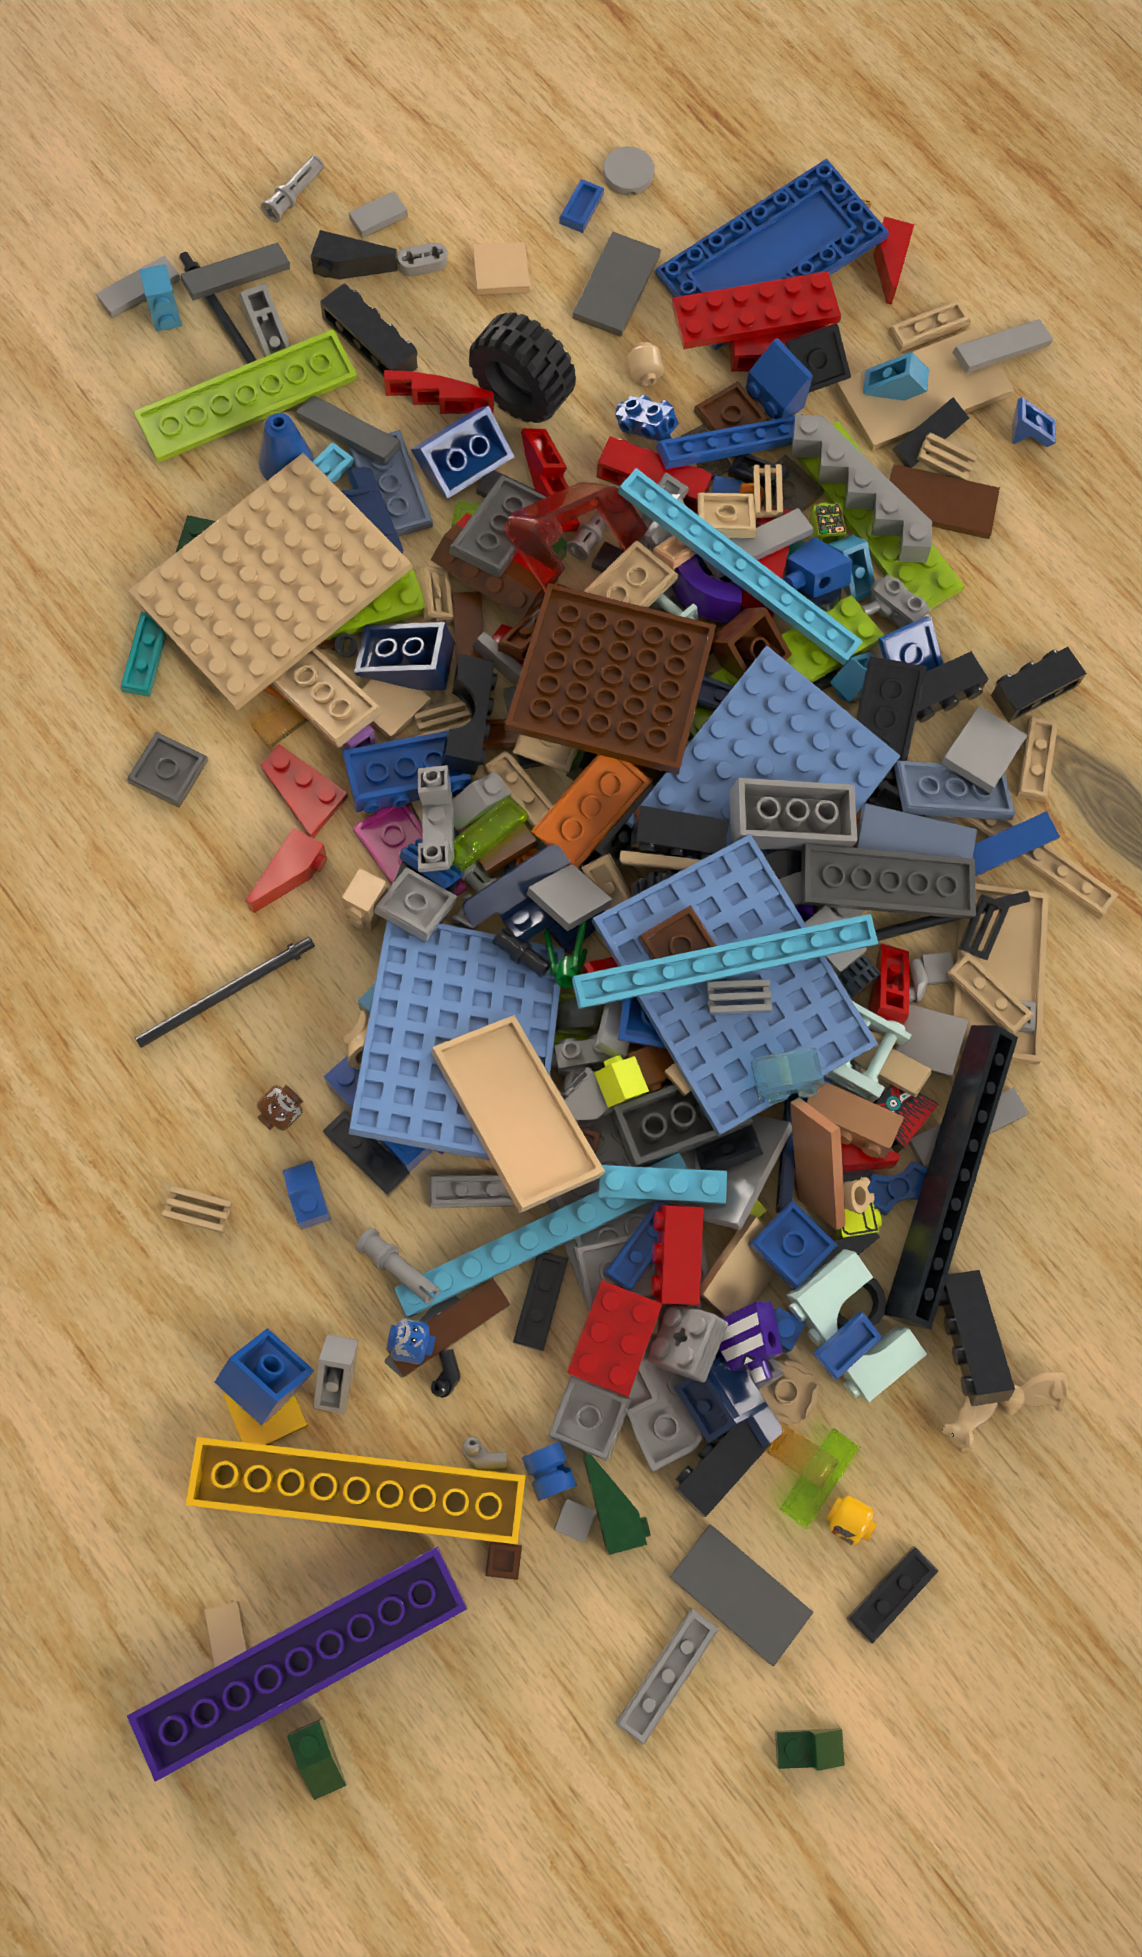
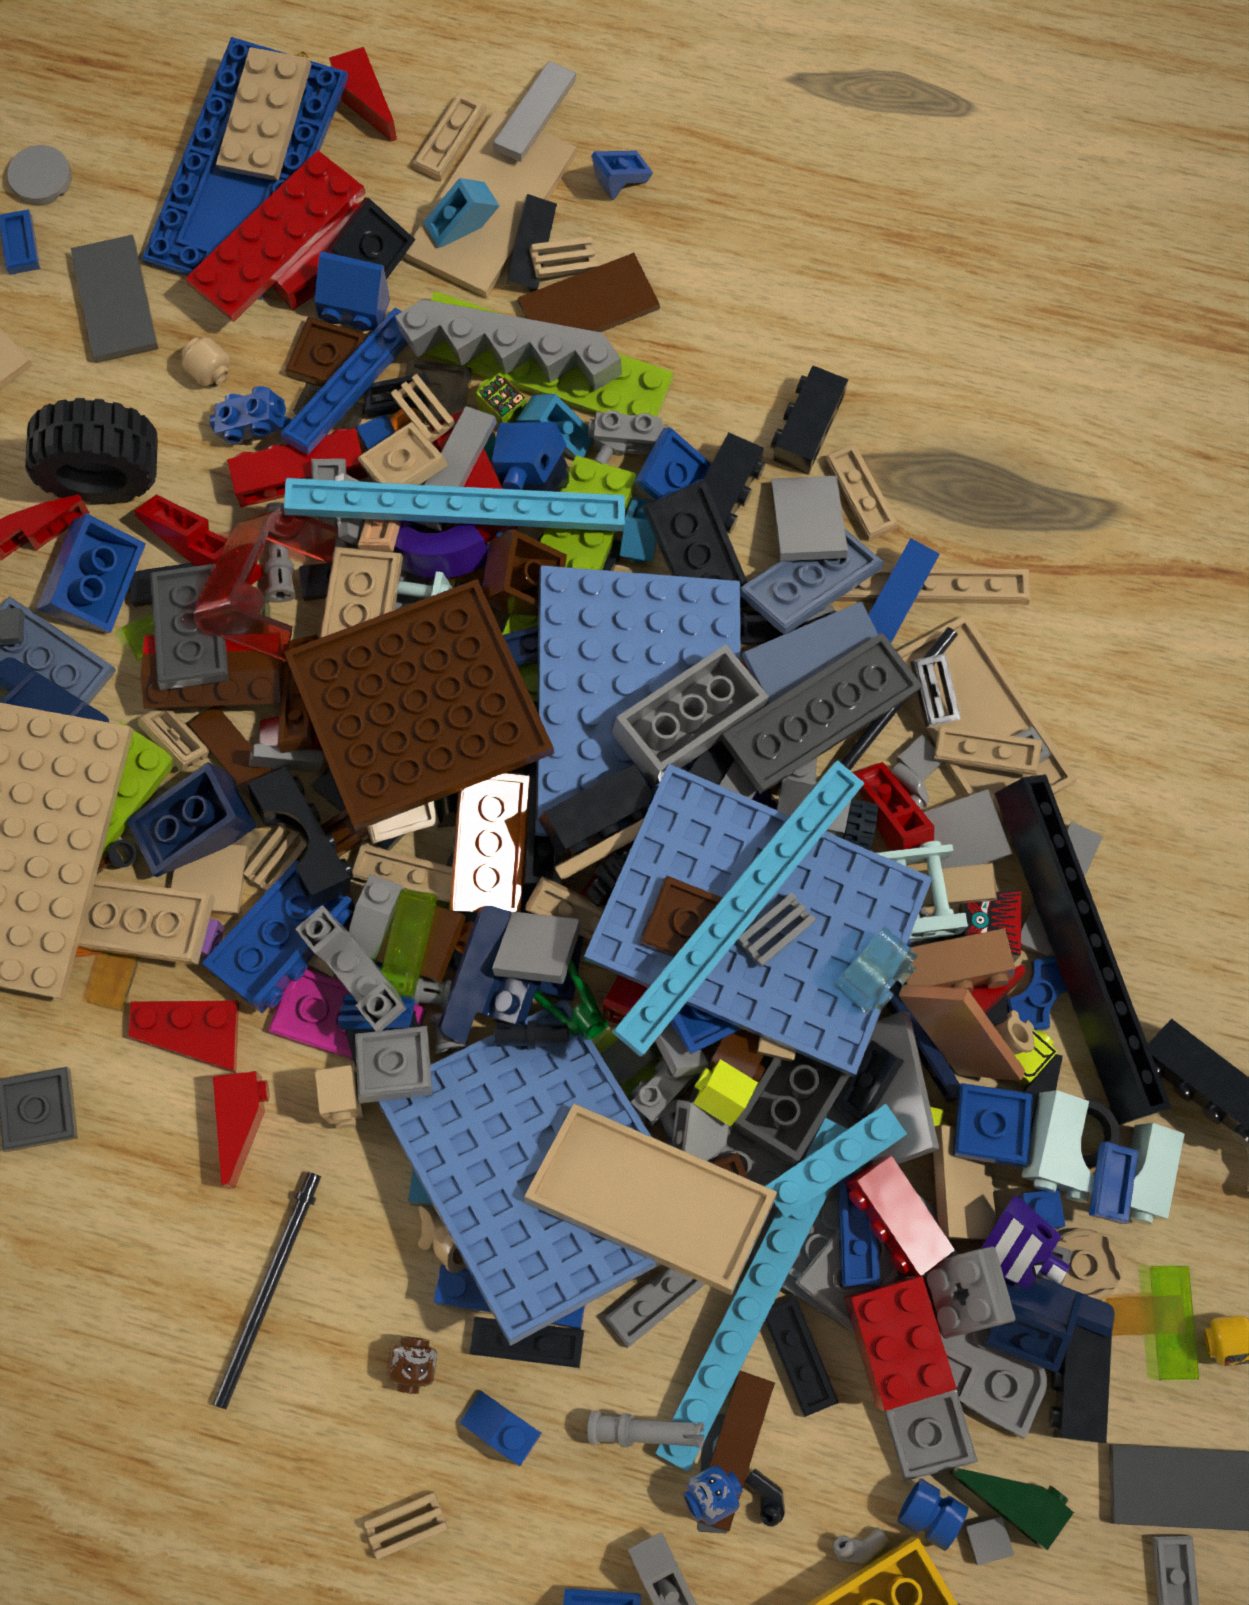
camera: 30 degrees left, 0 degrees up
none -> tan plate [216,47,312,181]

